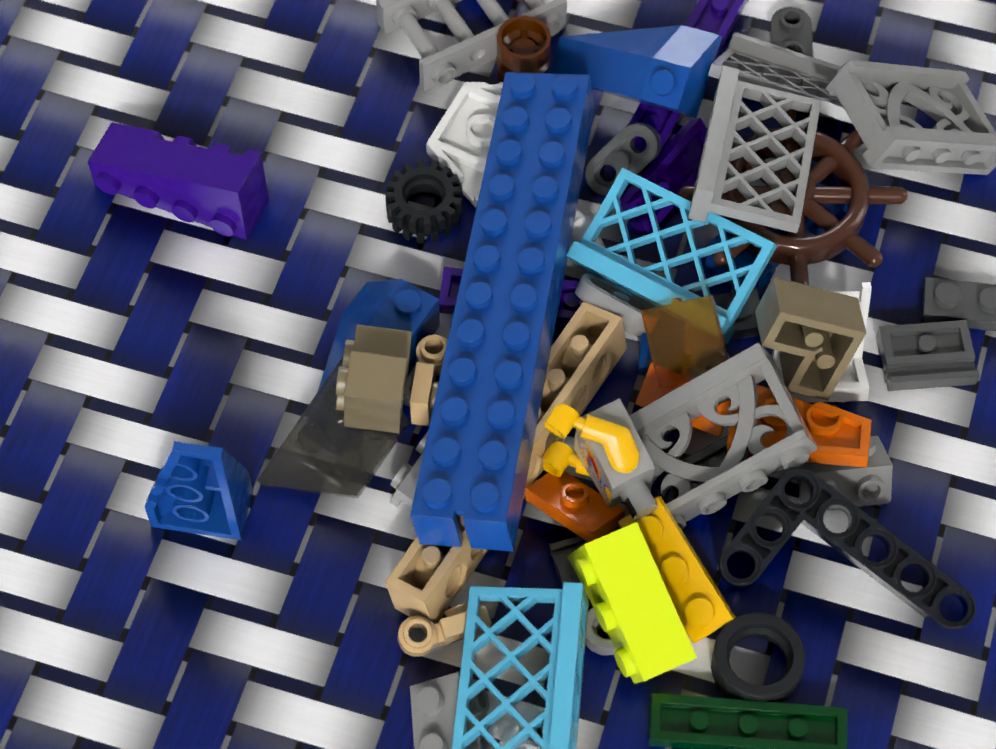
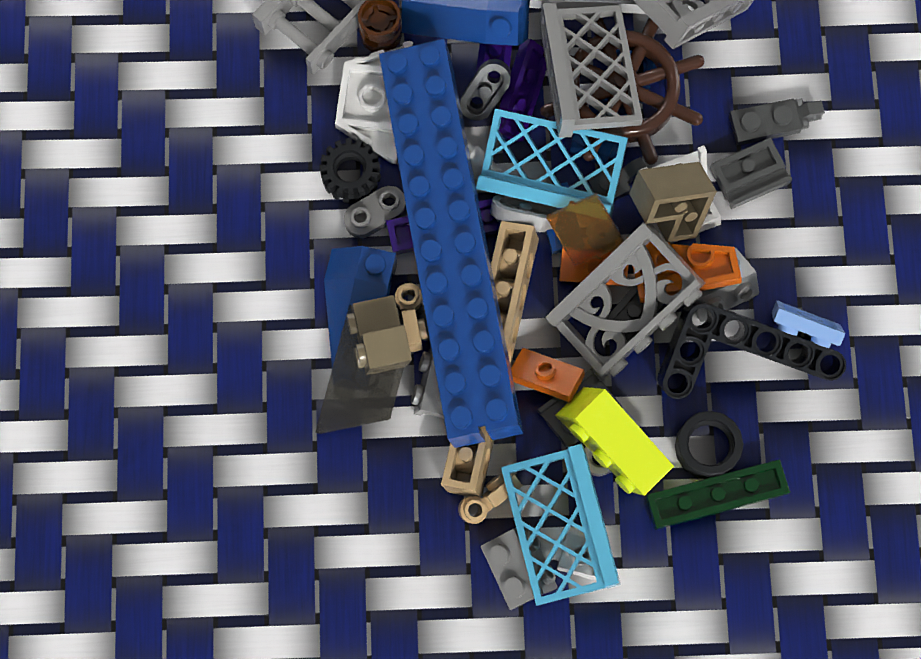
camera: 20 degrees left, 15 degrees up
dark purple wedge [88,122,269,240] -> none
blue wedge [145,441,253,540] -> none
torso [542,398,658,520] -> none
yellow plate [618,496,736,644] -> none
none -> light grey plate [344,186,406,238]
none -> light blue plate [772,300,845,348]

